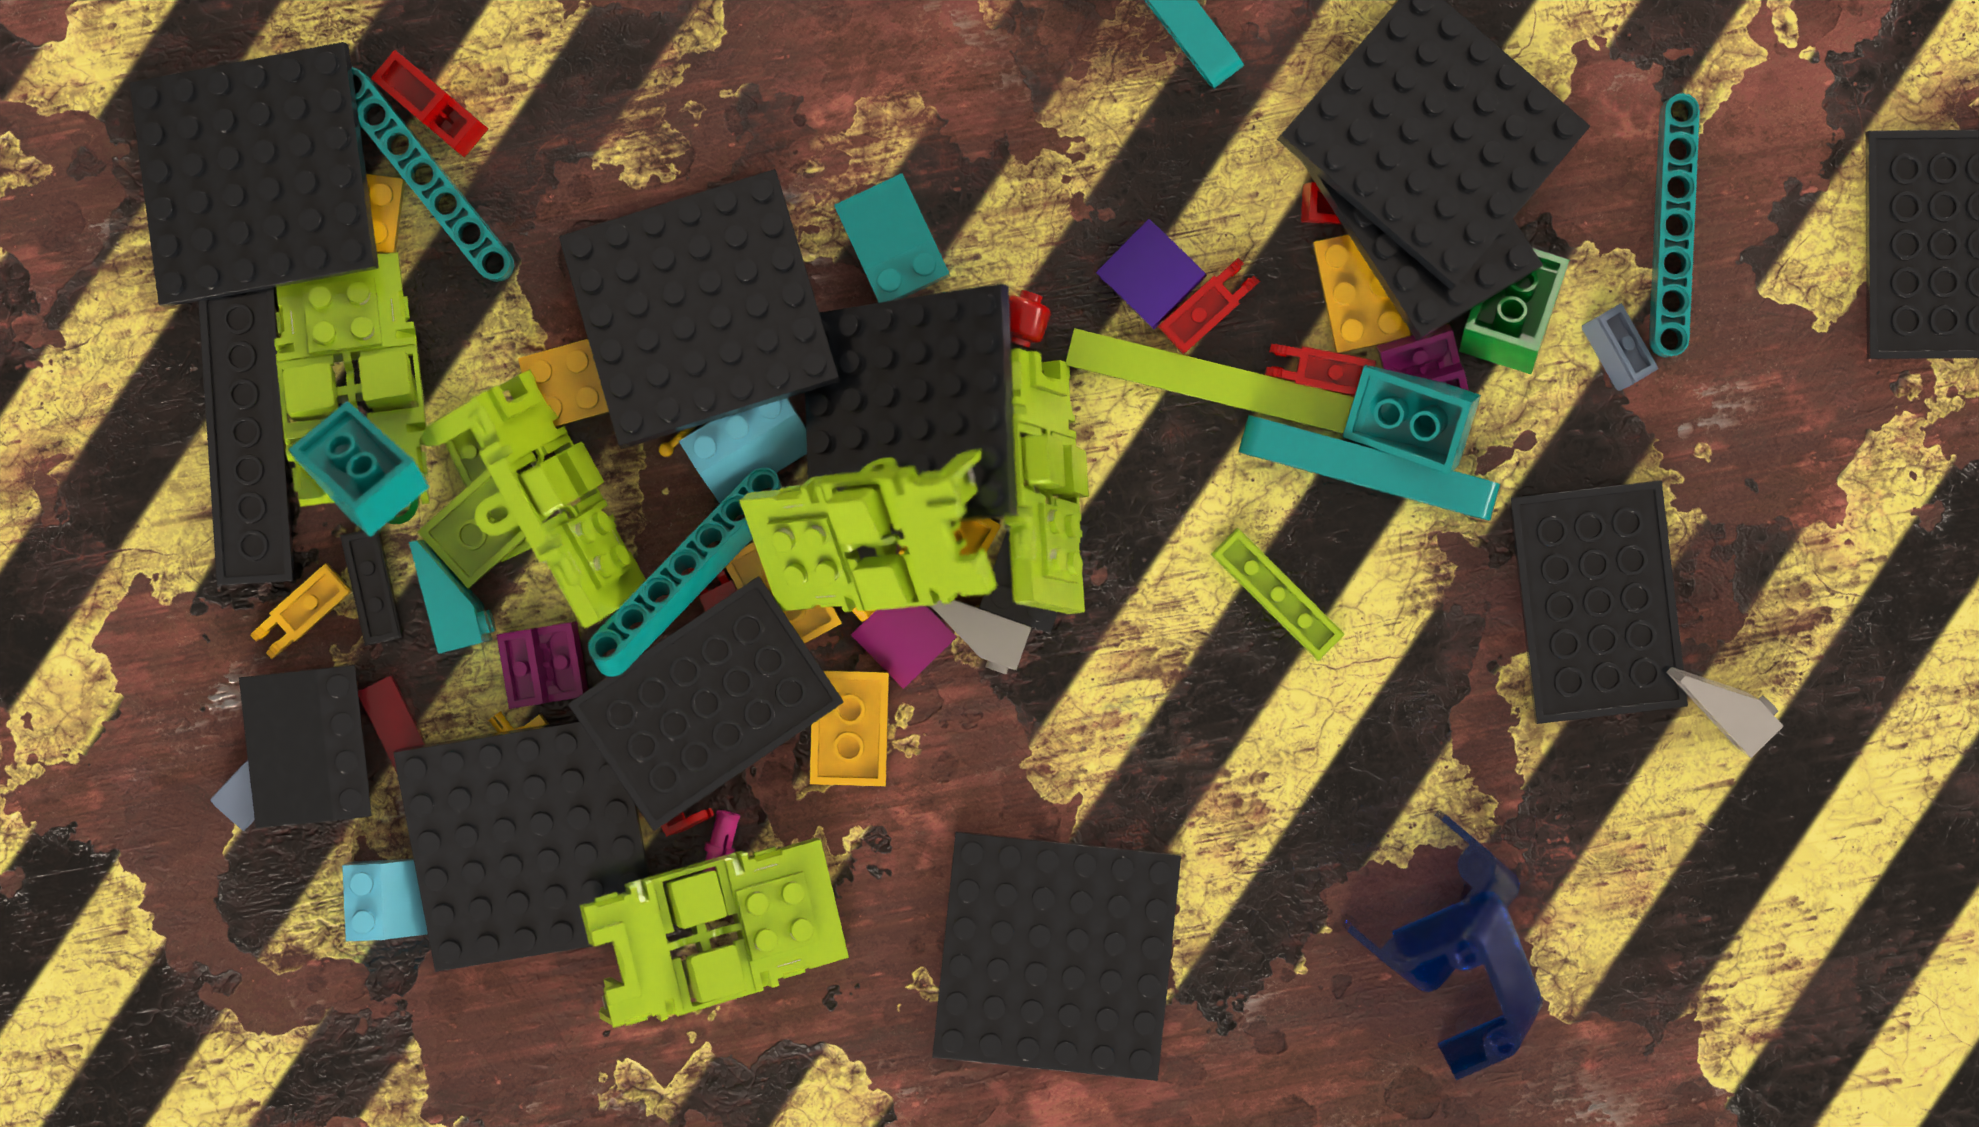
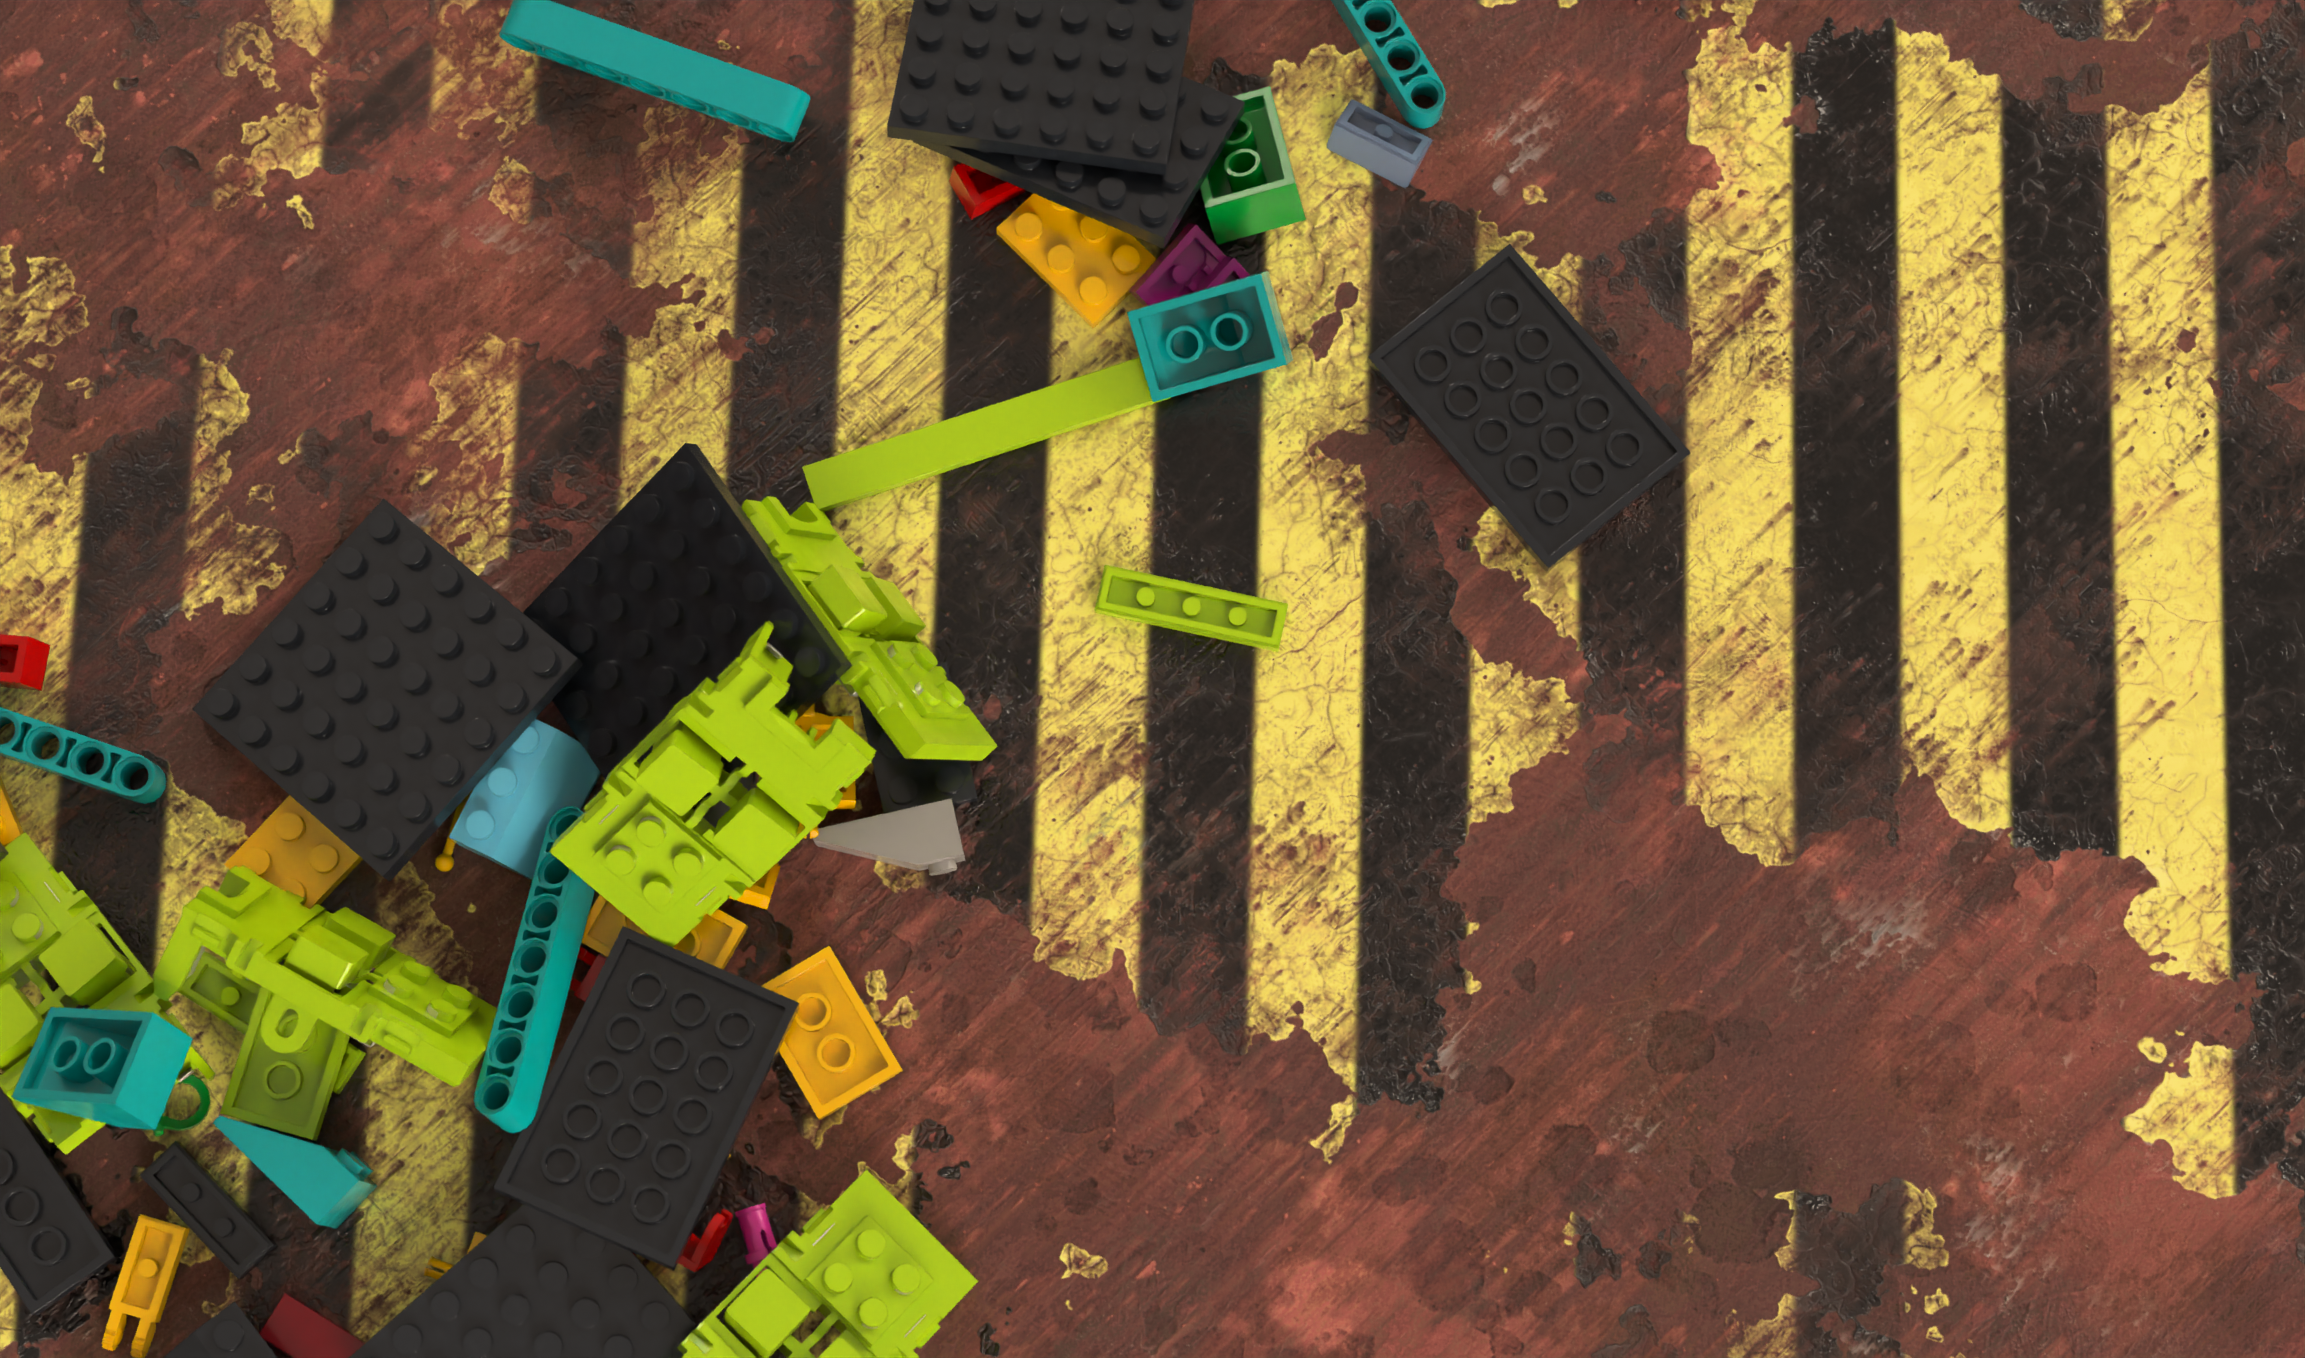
camera: 30 degrees left, 10 degrees down
magenta slope [497,621,588,709] -> none
teal slope [834,173,950,303] -> none
magenta slope [851,606,957,689] -> none
black plate [932,831,1181,1081] -> none
red head [1009,290,1051,348] -> none
dark purple slope [1096,219,1207,329] -> none
red hinge [1158,258,1260,354] -> none
teal beam [1238,415,1500,521] -> none
red hinge [1265,344,1376,396] -> none
clear blue windscreen [1342,810,1520,992] -> none
clear blue windscreen [1391,891,1543,1080] -> none
light grey slope [1667,667,1783,758] -> none

